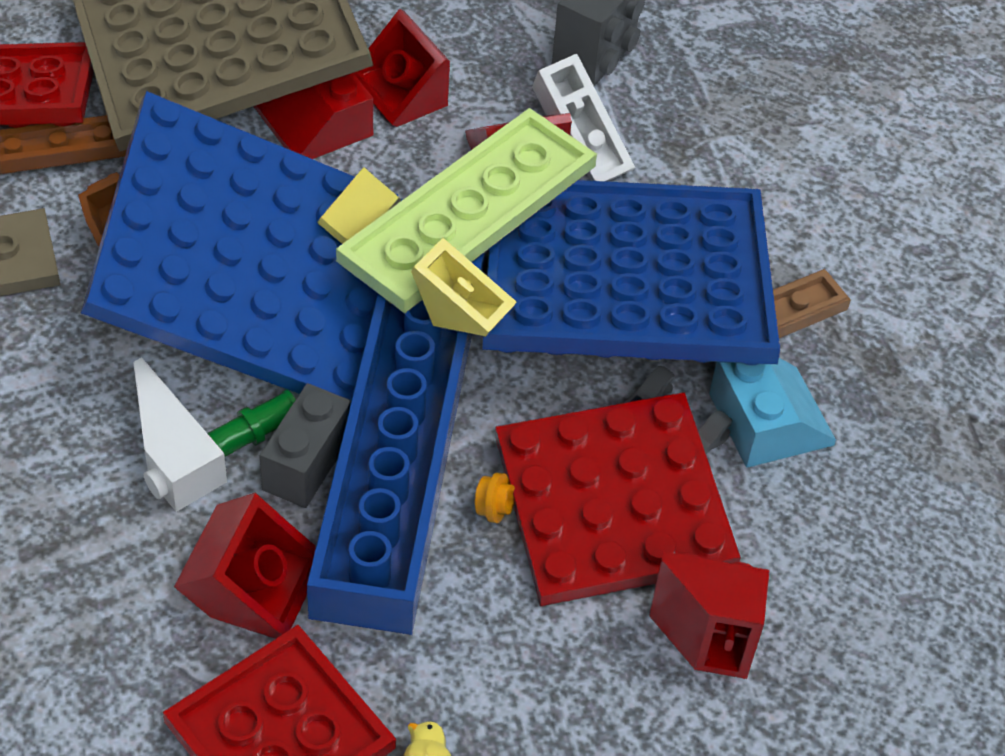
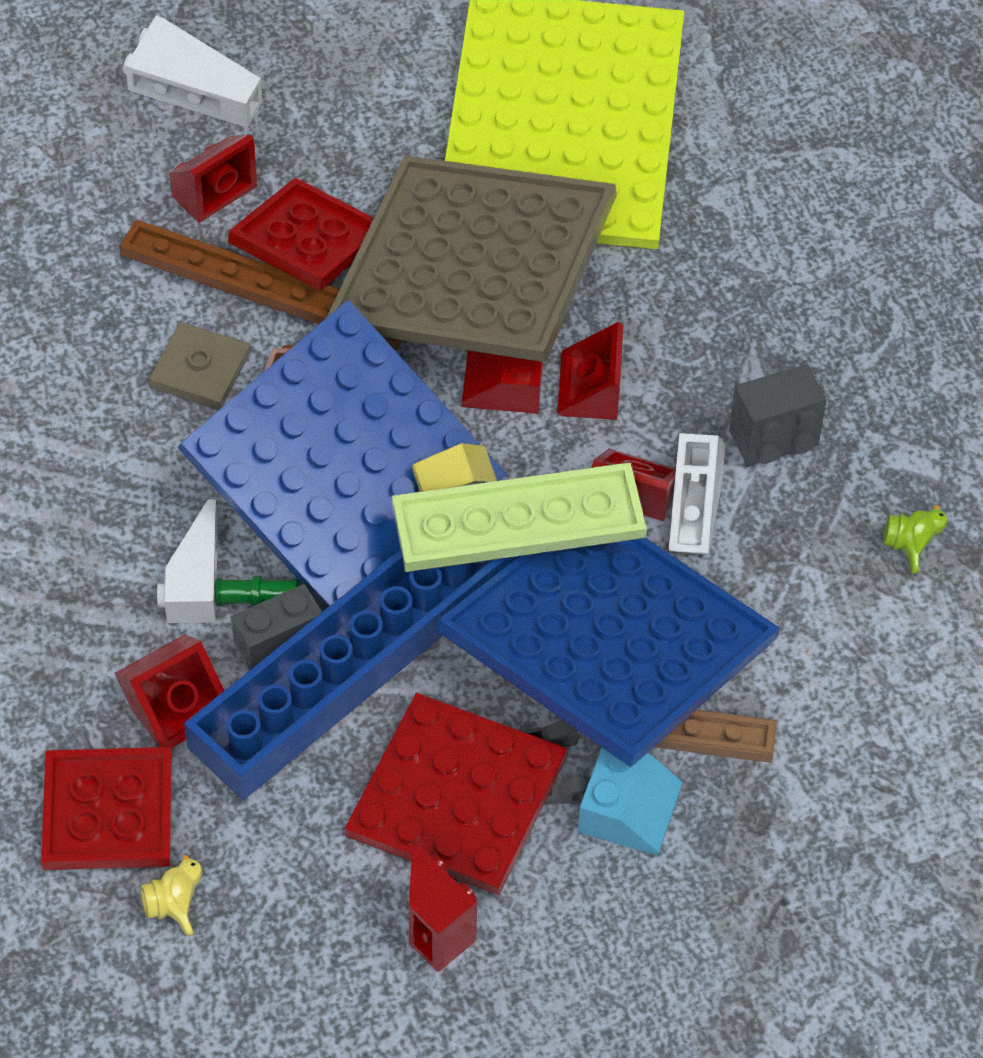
camera: 40 degrees right, 5 degrees up
light yellow slope [411,238,517,337] -> none
light orange plate [475,472,515,523] -> none
none -> lime animal [883,505,948,574]

